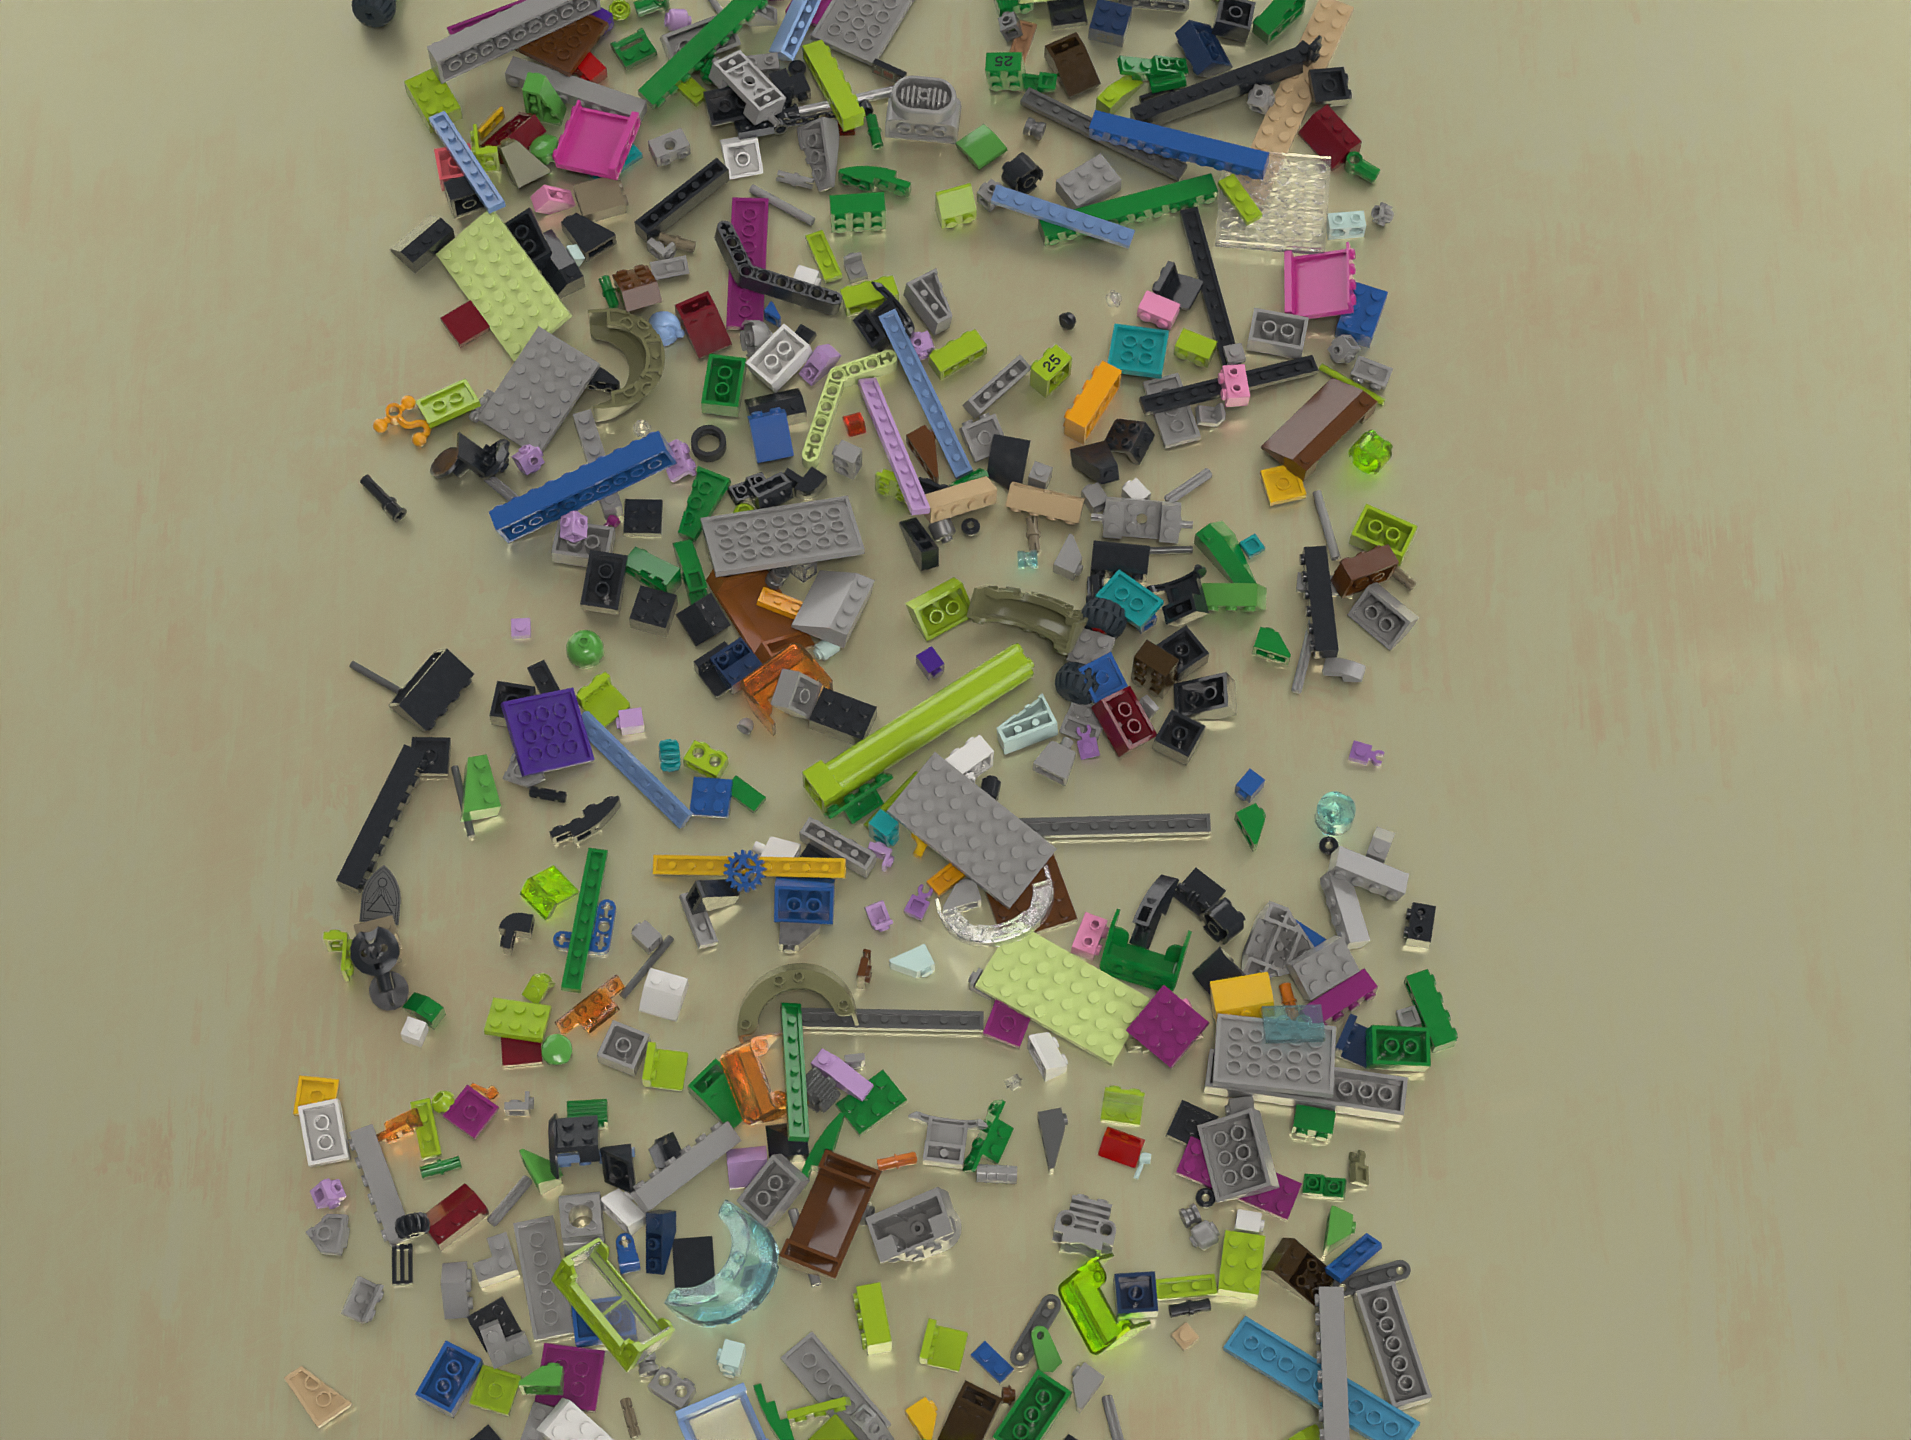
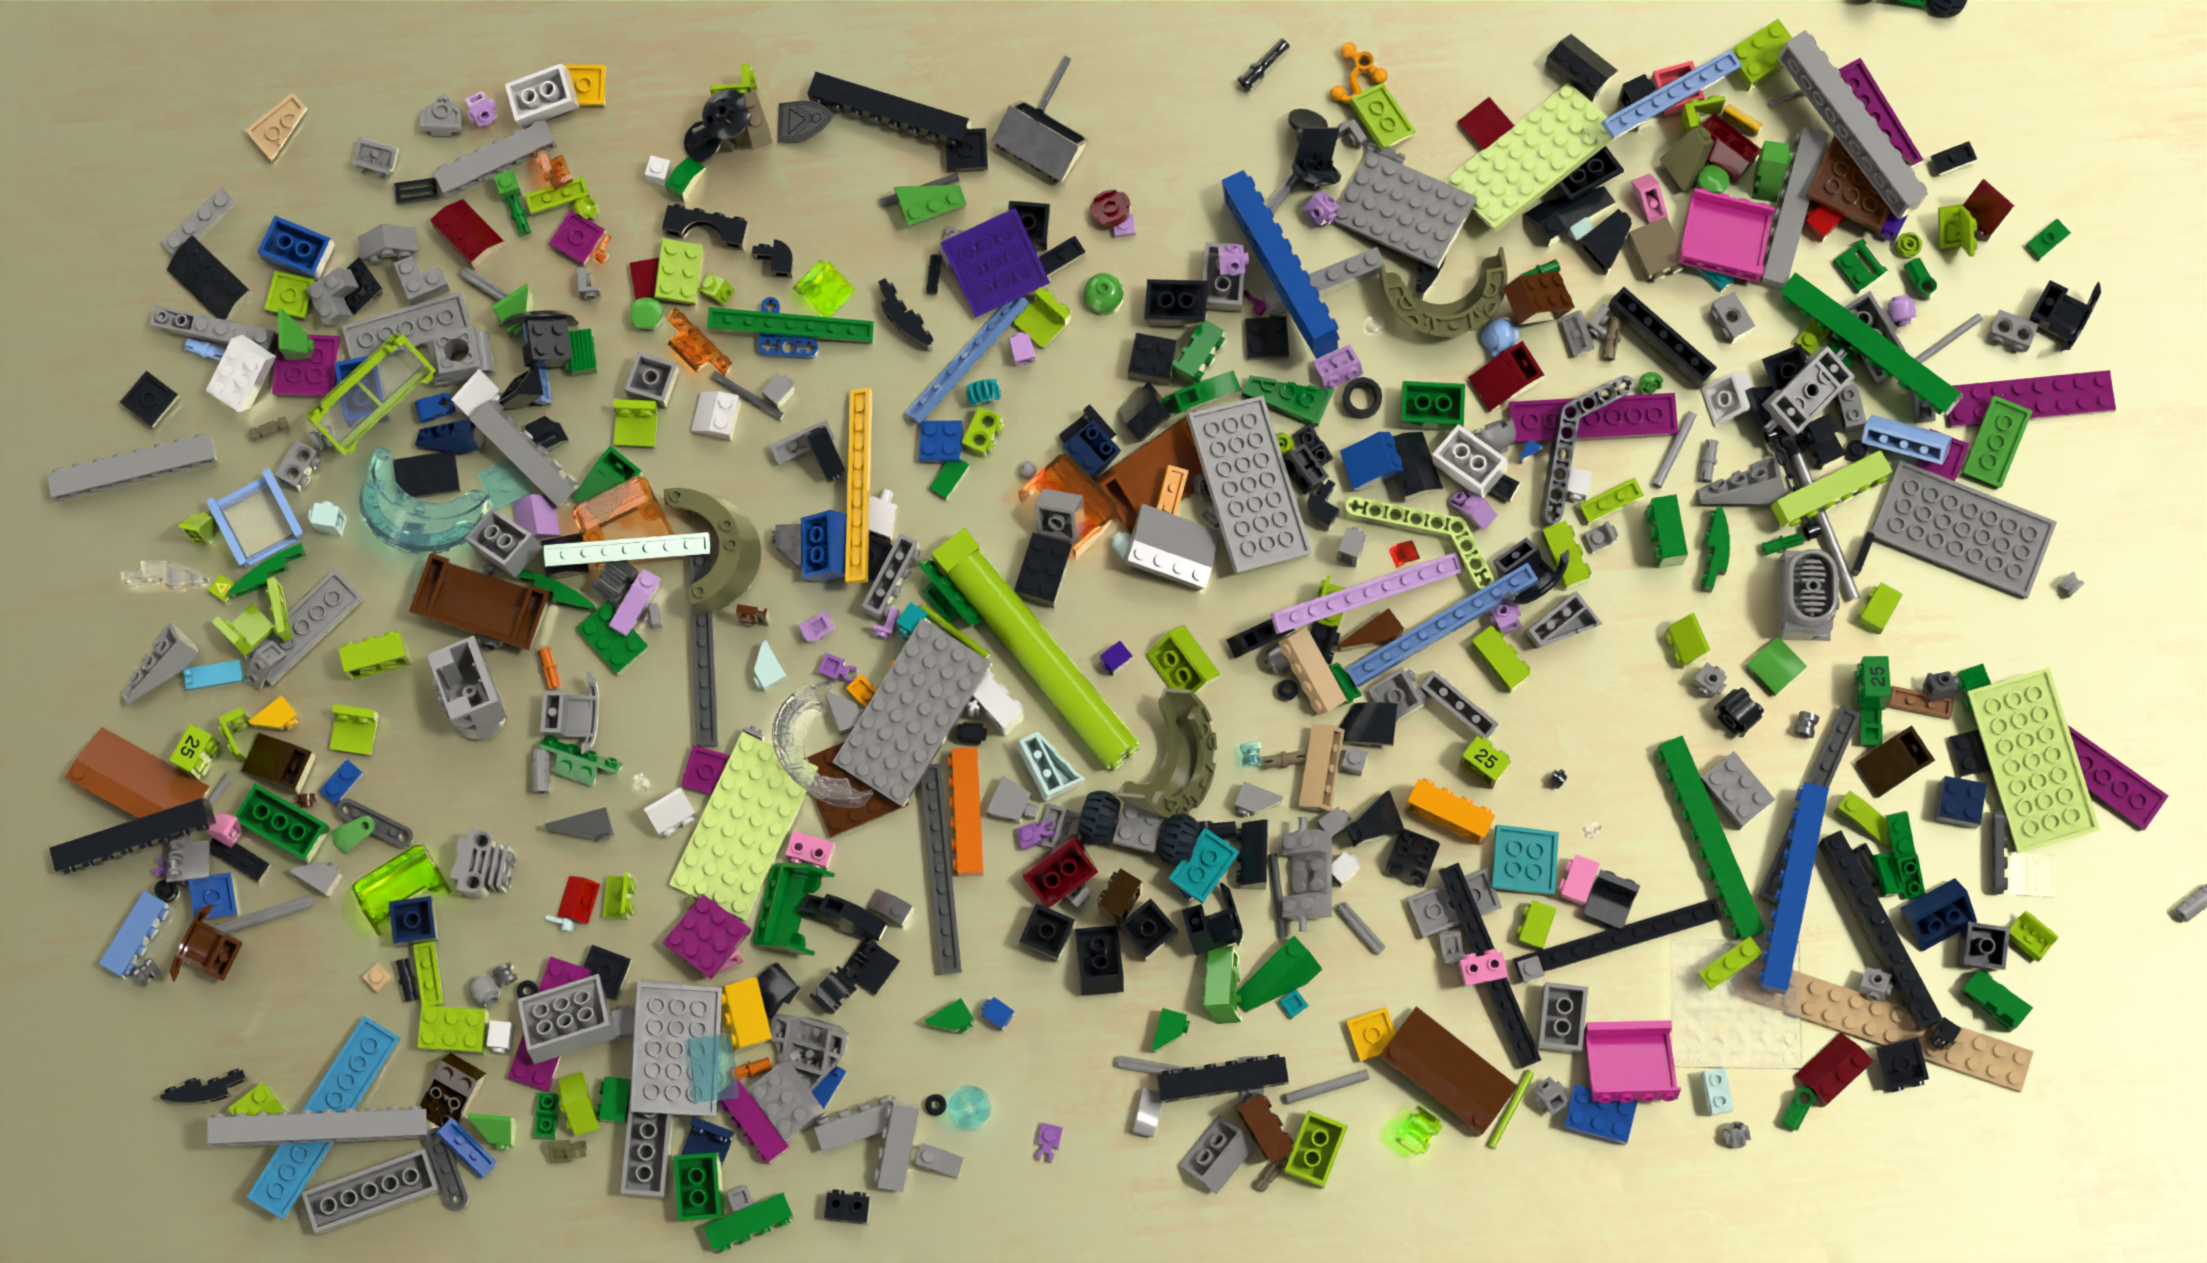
camera: 90 degrees right, 10 degrees up
black gear [395,1212,430,1239] -> none
blue gear [723,850,767,893] -> none
medium blue plate [991,185,1135,249] -> none
blue plate [1076,652,1128,704] -> none
light grey bracket [1350,355,1393,391] -> none
none -> clear light blue tile [478,459,534,511]
none -> bright green brick [494,169,522,202]
none -> lime brick [556,1071,600,1136]
none -> black arch [662,204,749,251]
none -> flat silver slope [866,889,914,928]
none -> orange brick [948,747,984,877]
none -> dark red tile [1090,190,1132,227]
none -> light grey bracket [1337,119,1367,149]
none -> bright green plate [1638,372,1663,394]
none -> light grey hinge [1769,89,1804,109]
none -> lime brick [1858,582,1903,634]

